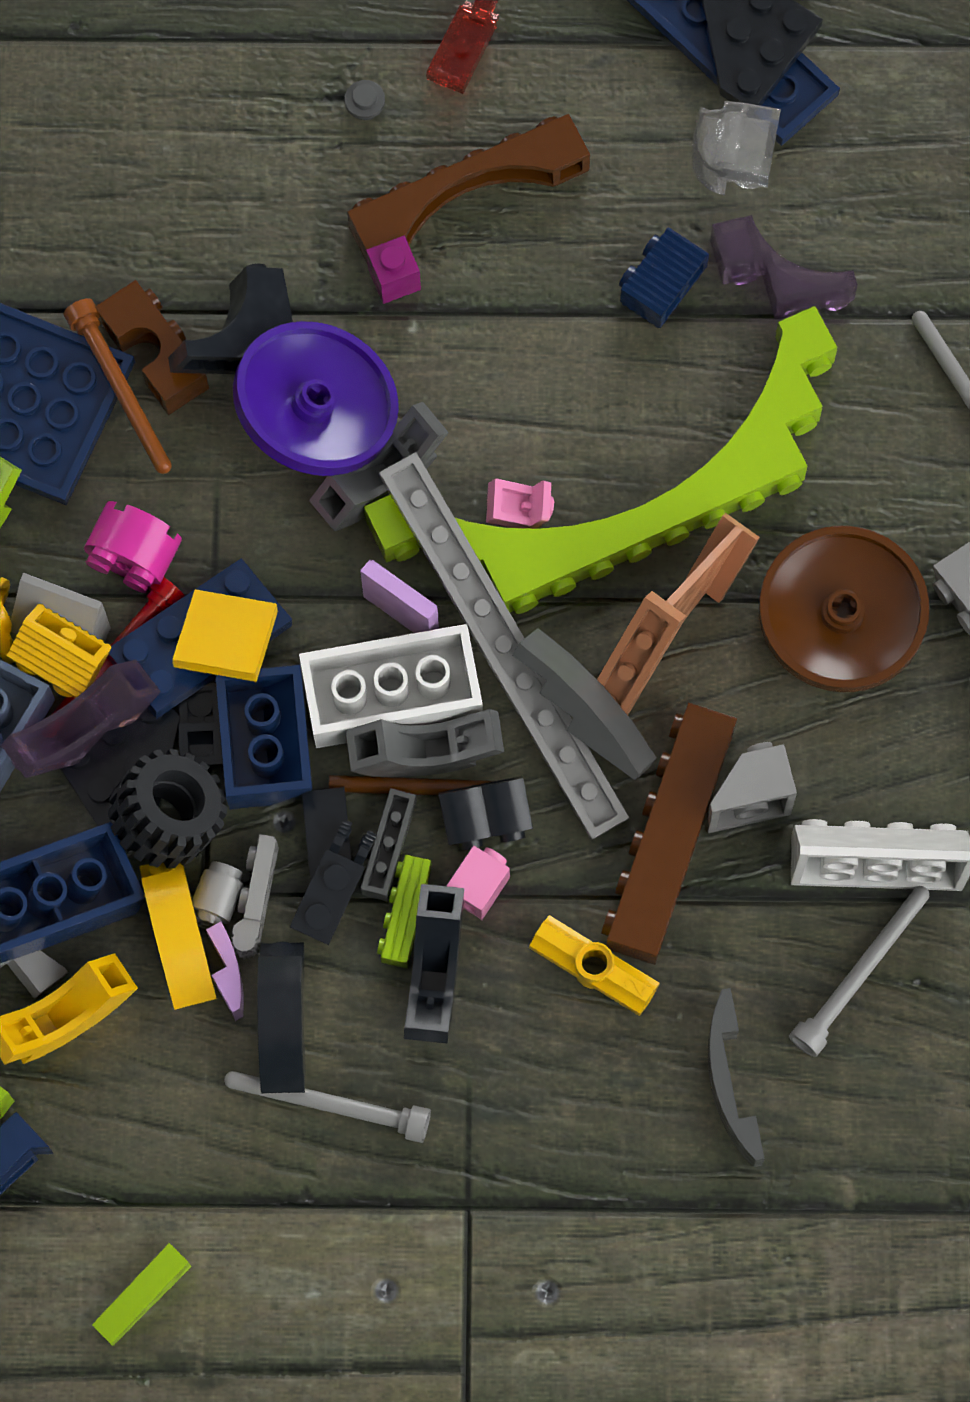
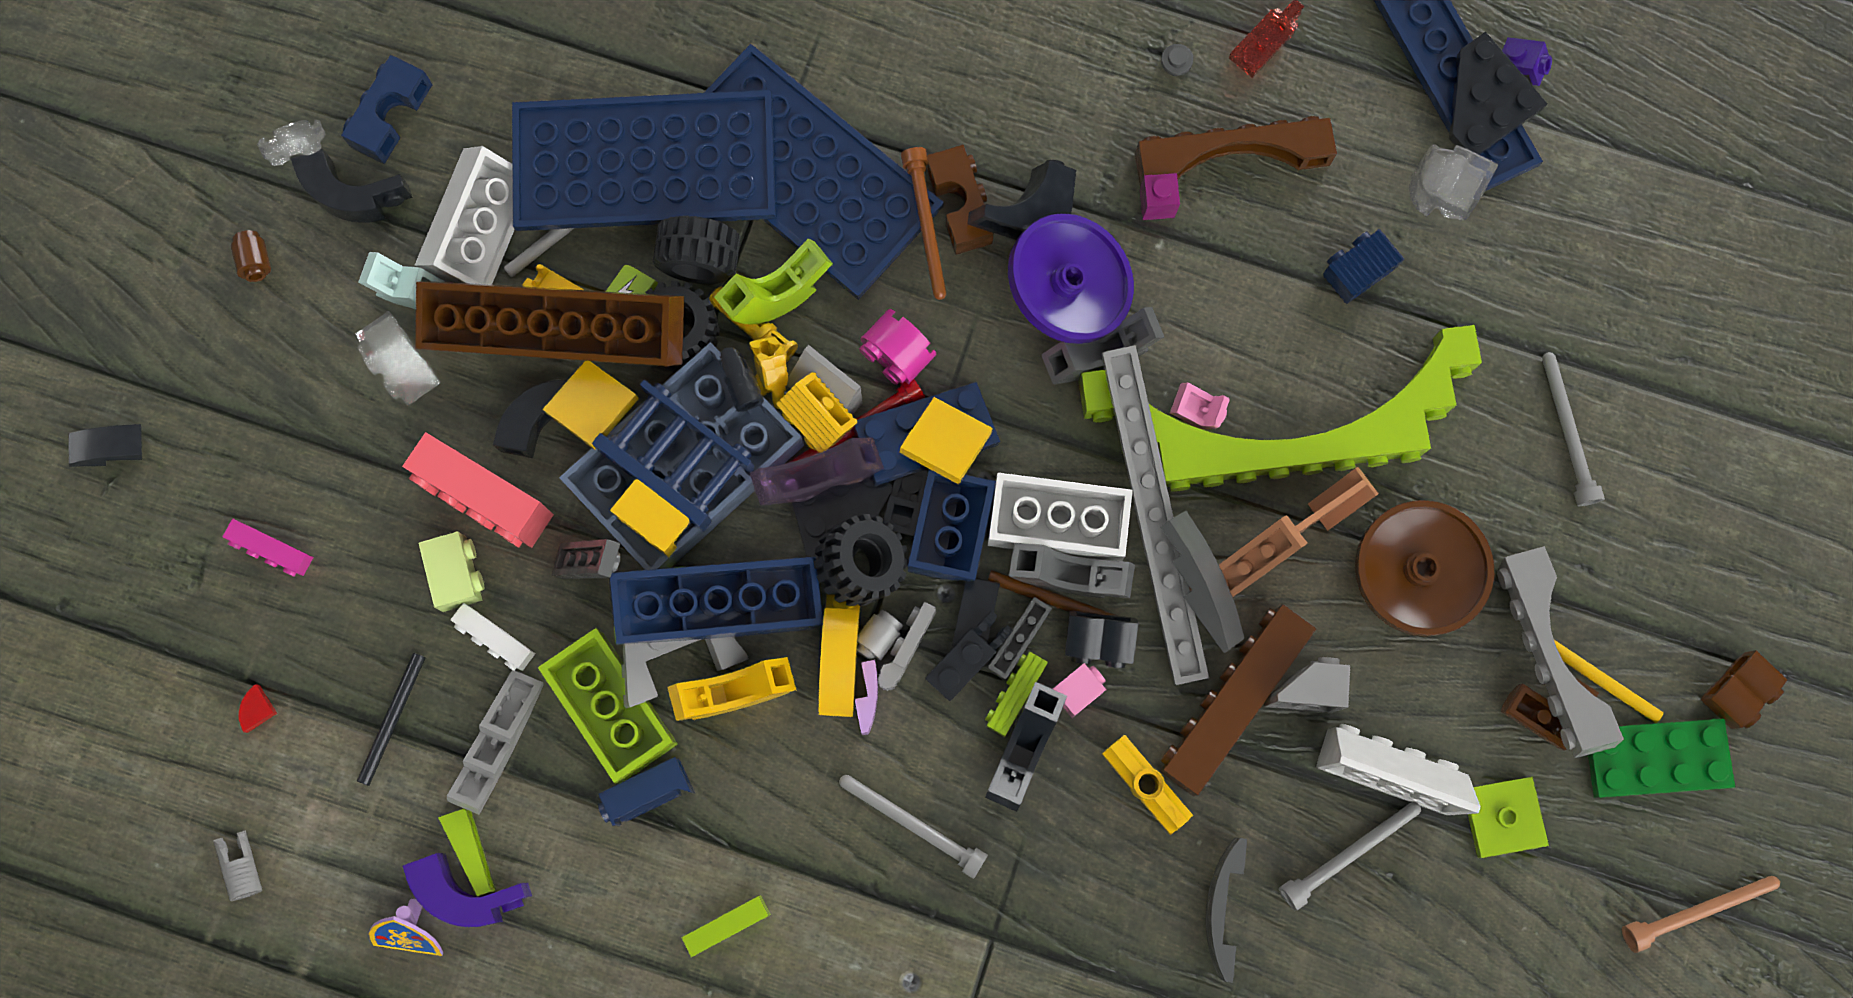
camera: 15 degrees right, 5 degrees up
black arch [257,941,306,1094] -> none
lavender tile [360,560,439,633] -> none
clear purple arch [710,215,858,319] -> none

